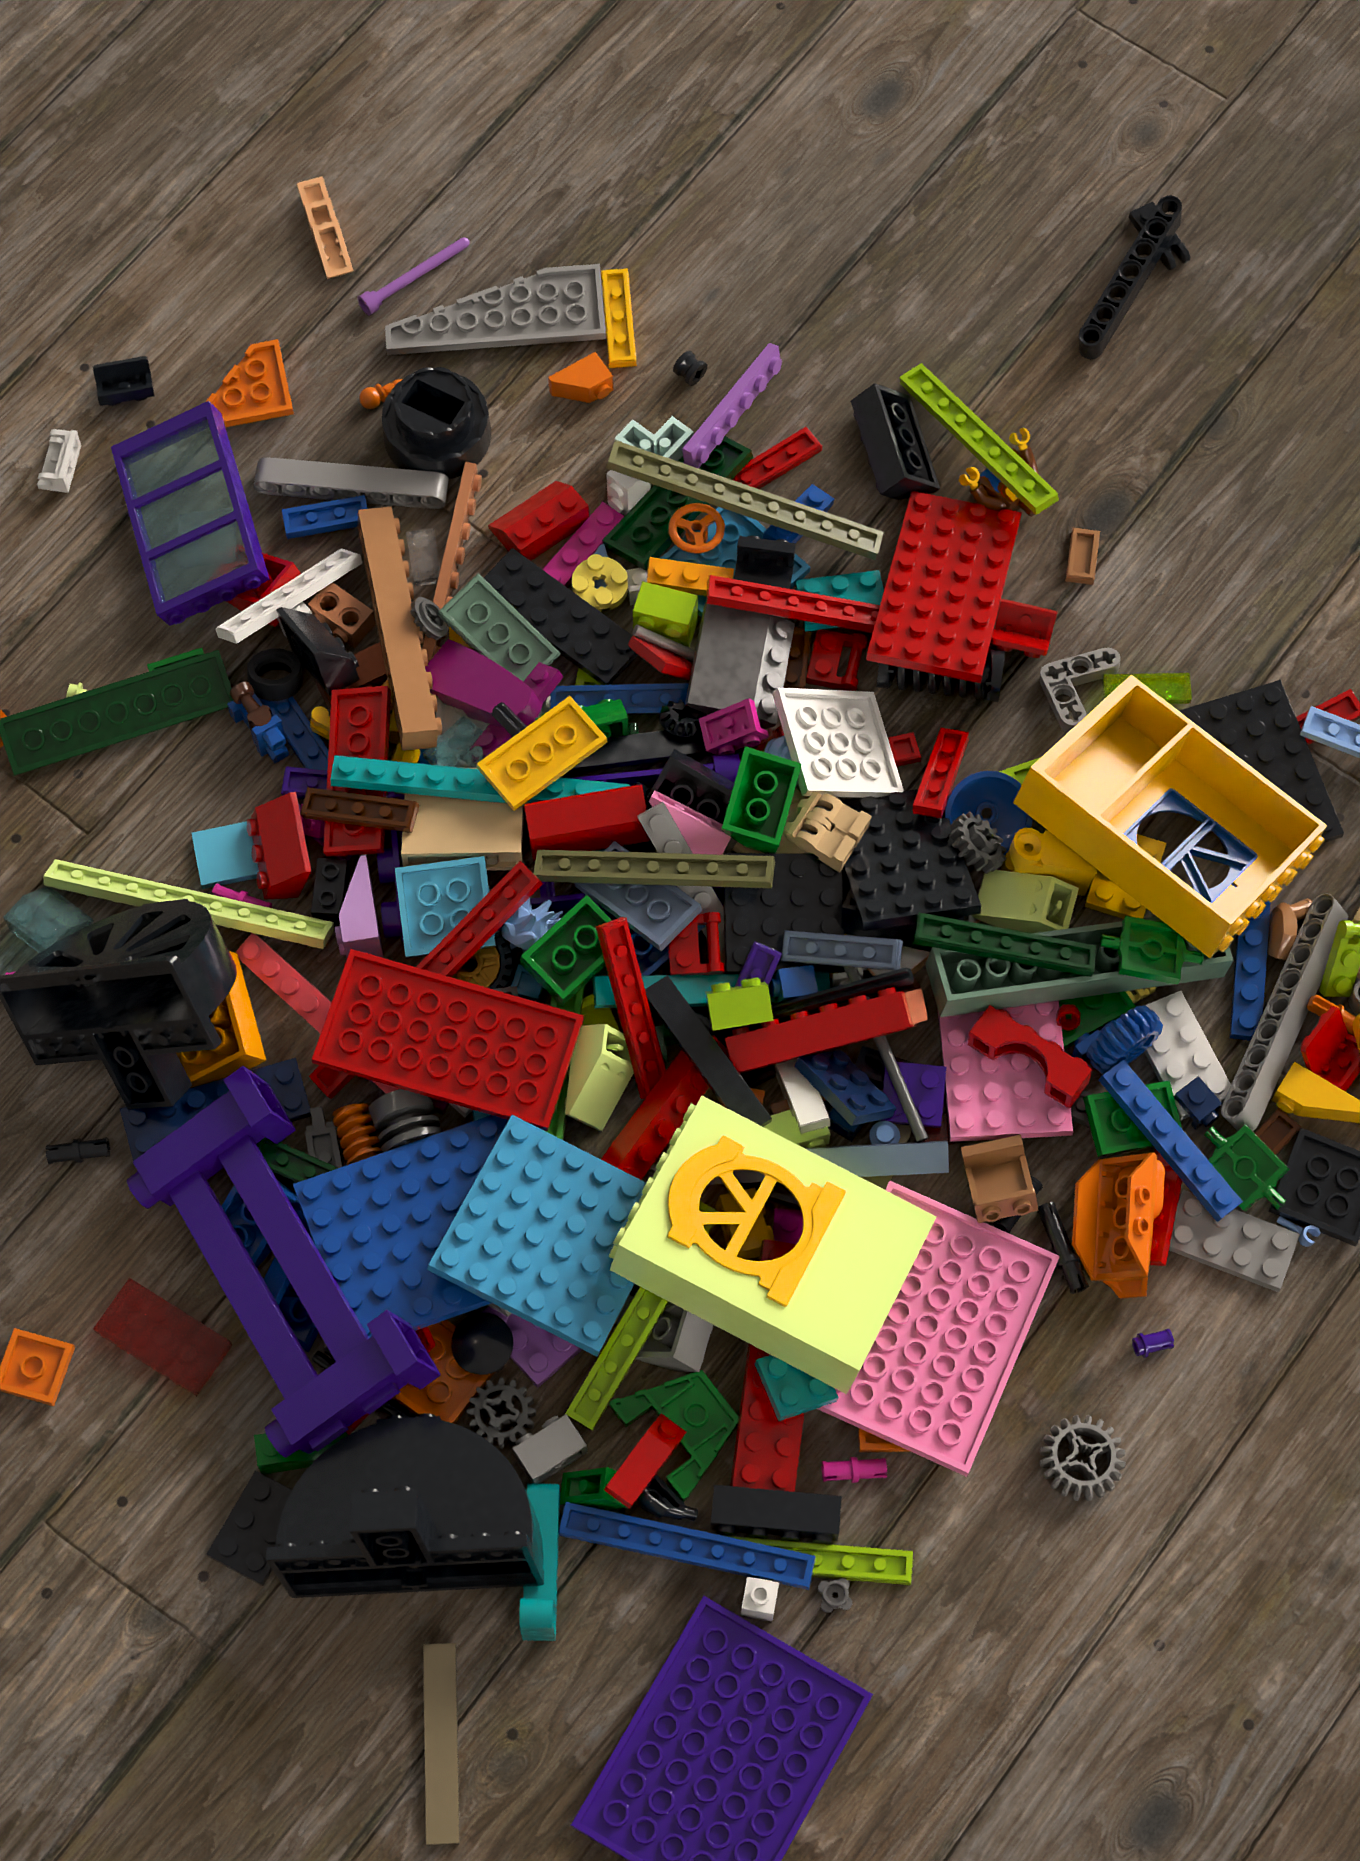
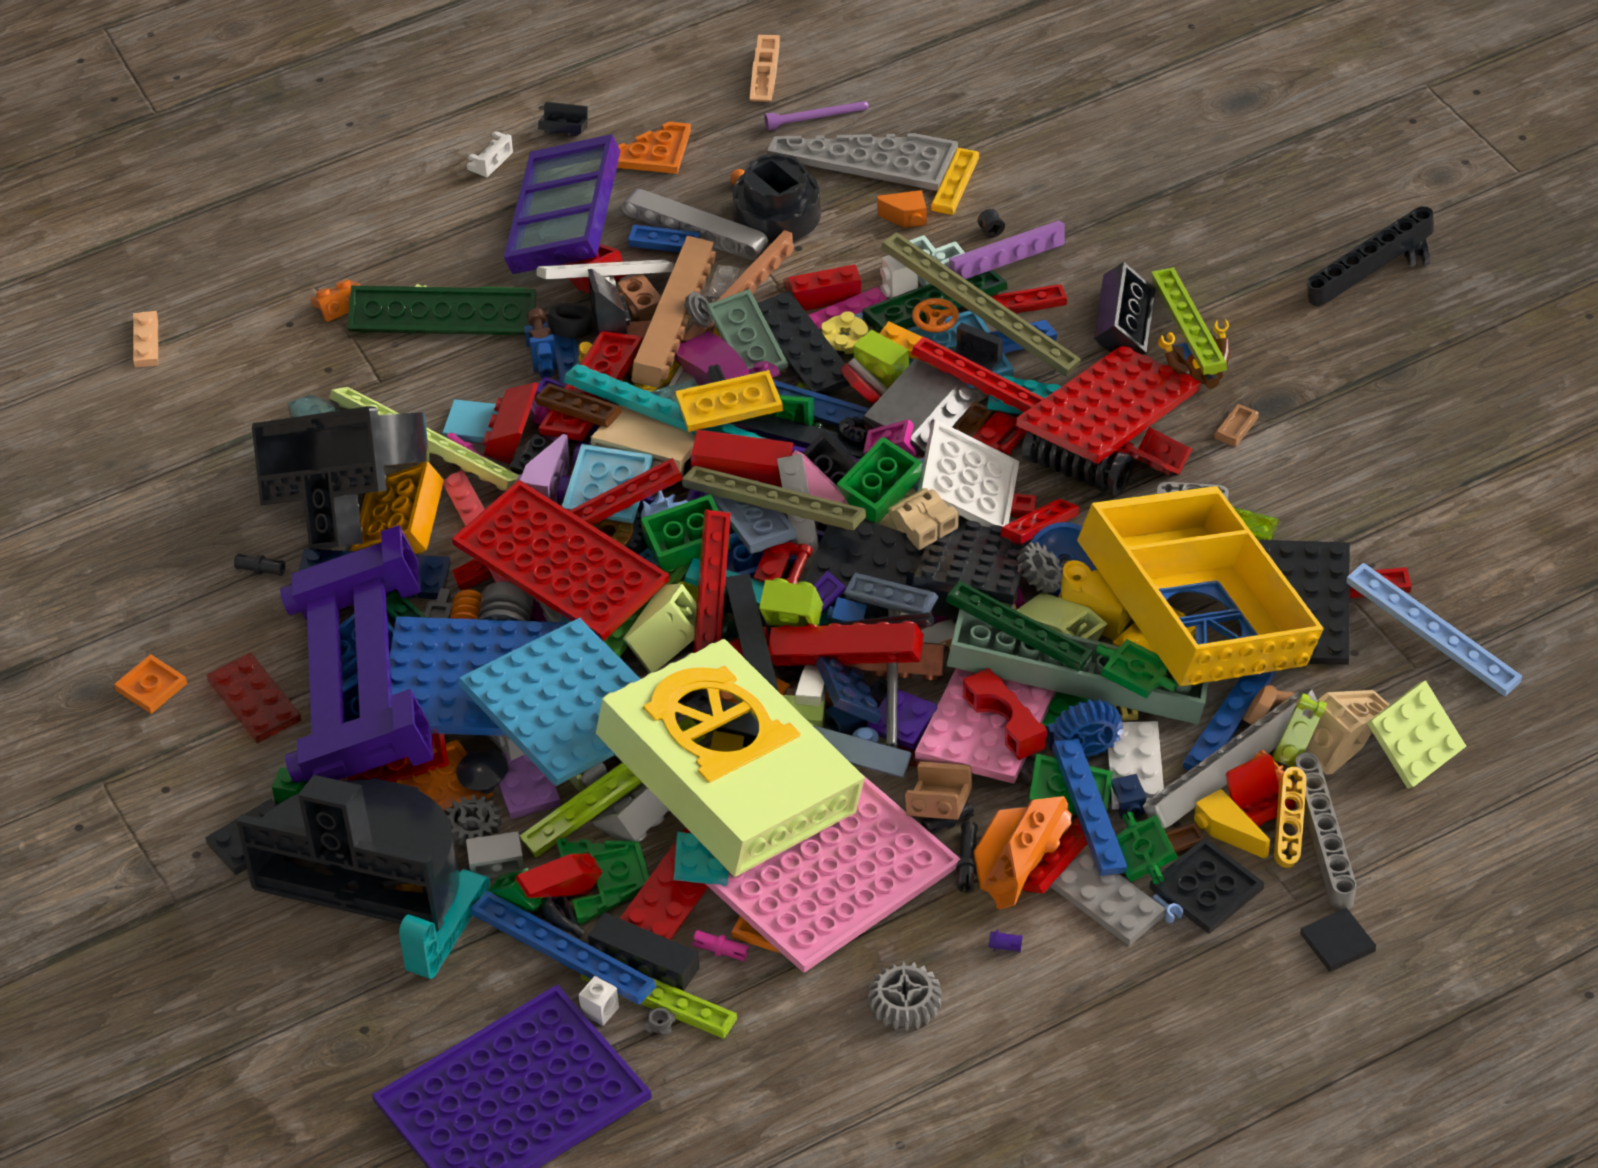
camera: 25 degrees right, 20 degrees down
dark tan tile [423,1643,460,1846] -> none
red hinge [1056,1004,1081,1030] -> none

